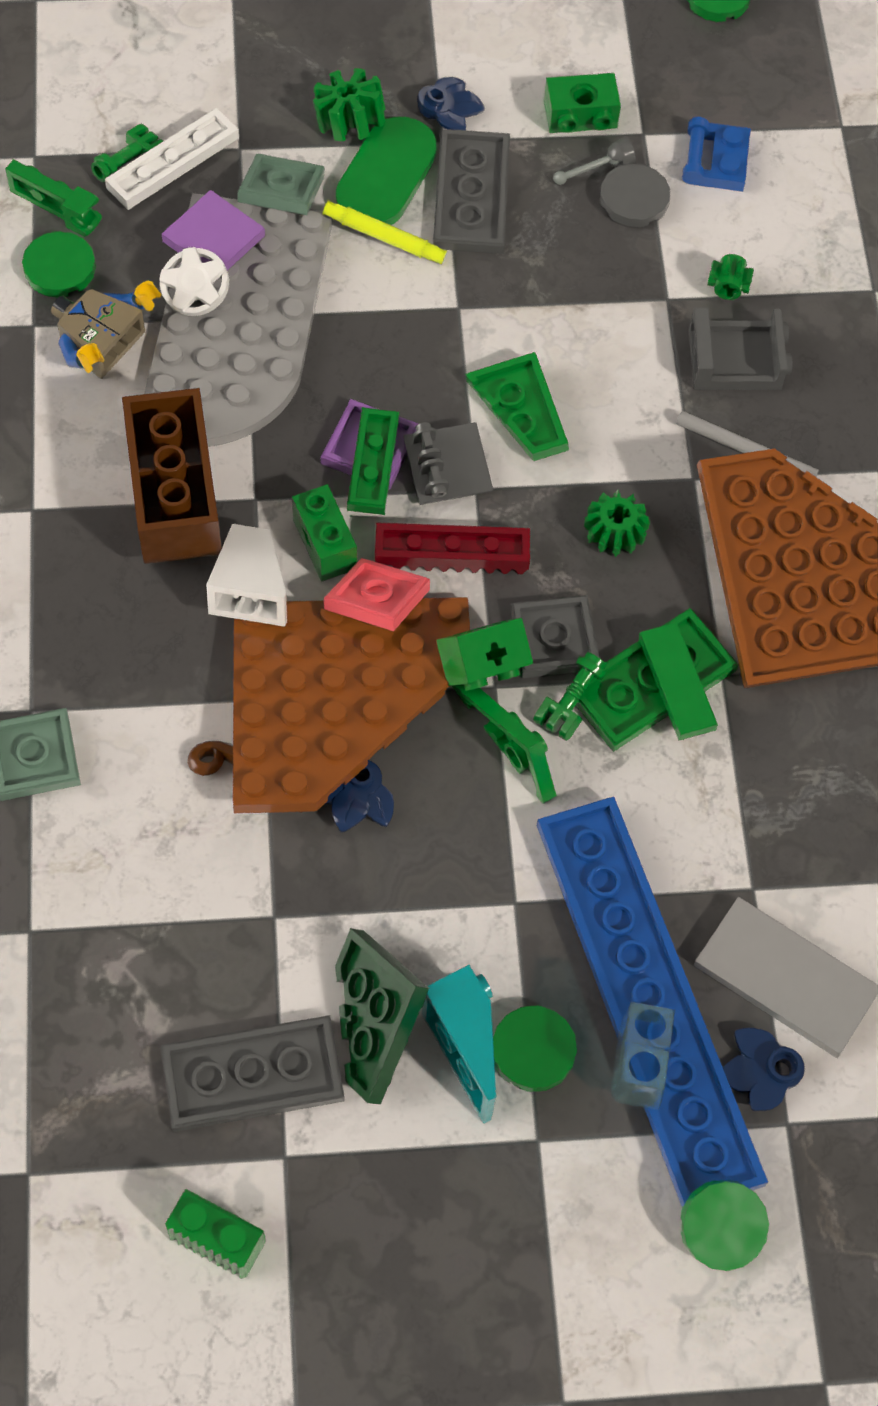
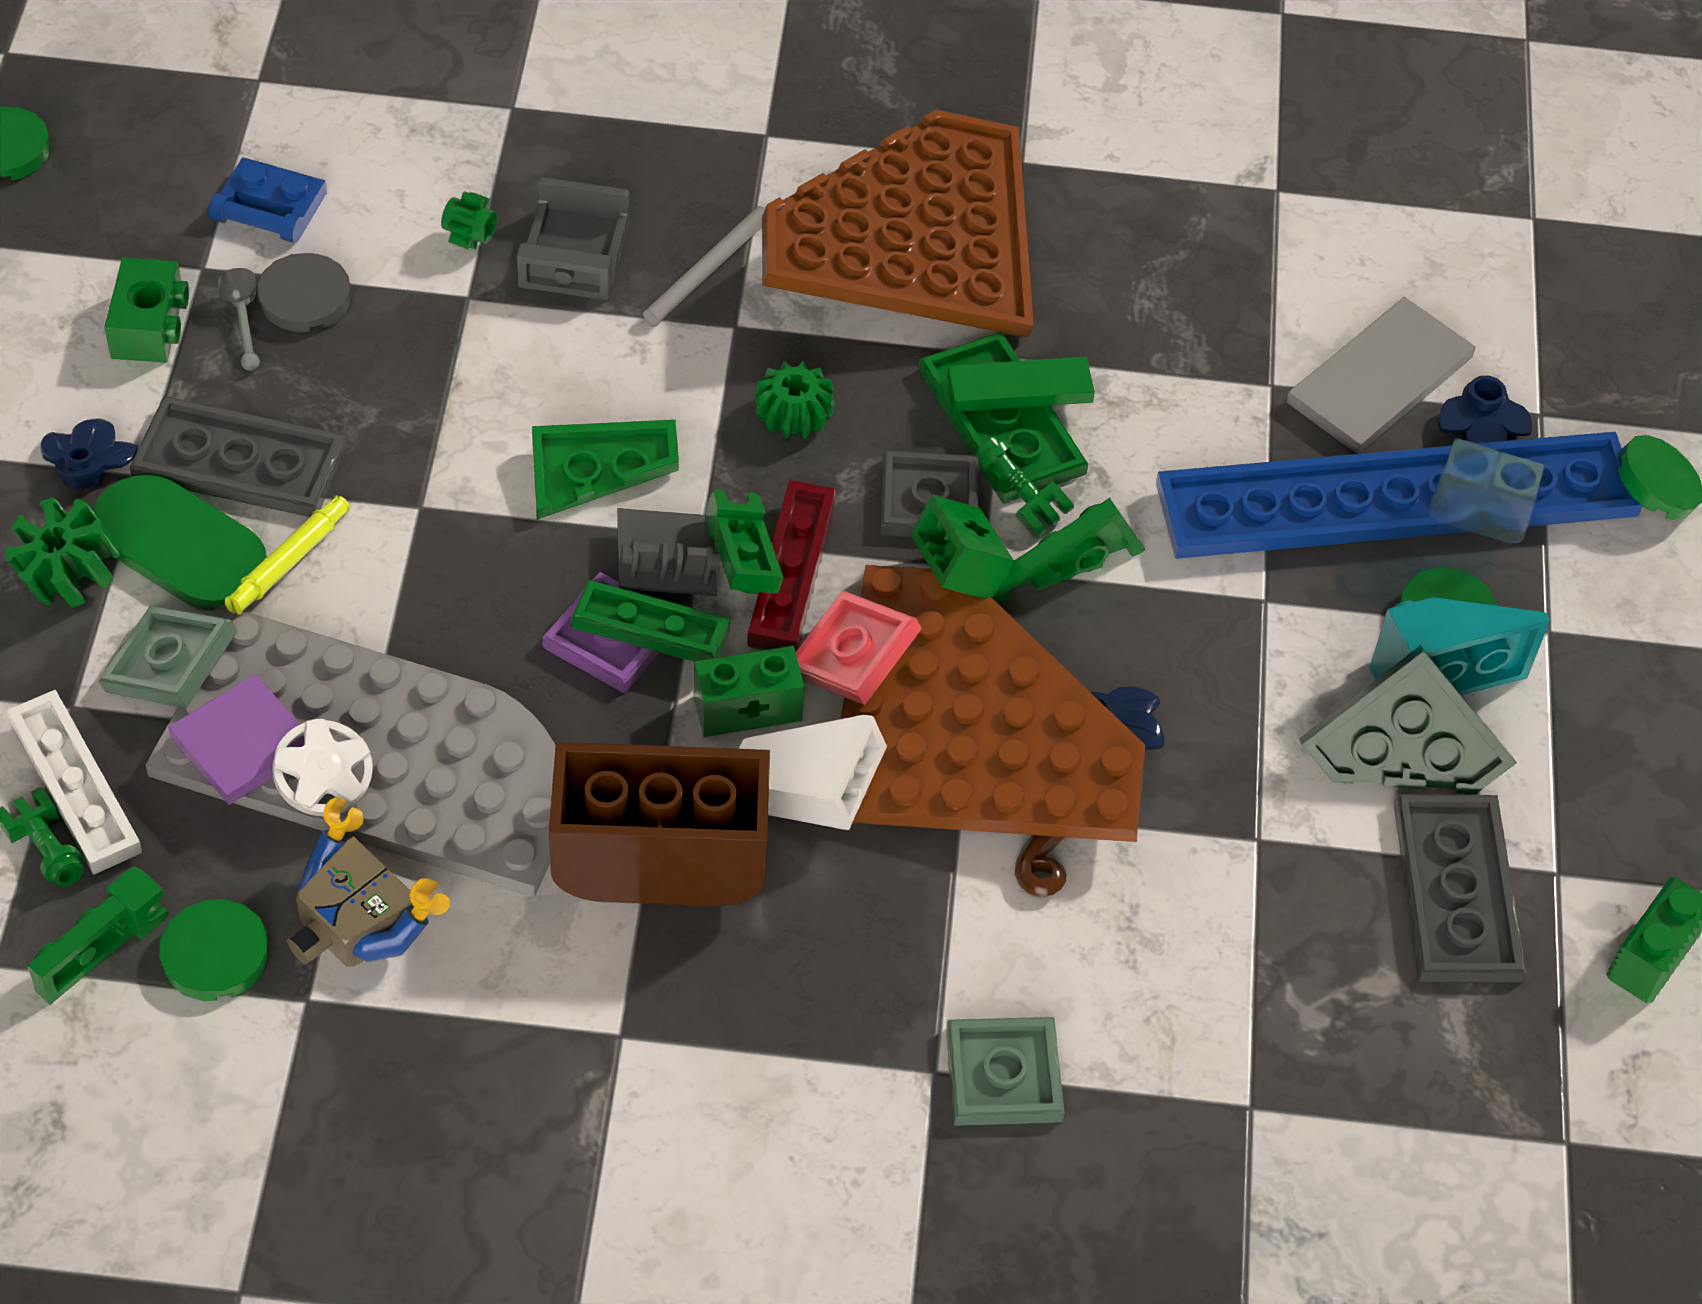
camera: 80 degrees left, 10 degrees down
none -> green plate [705,489,783,594]

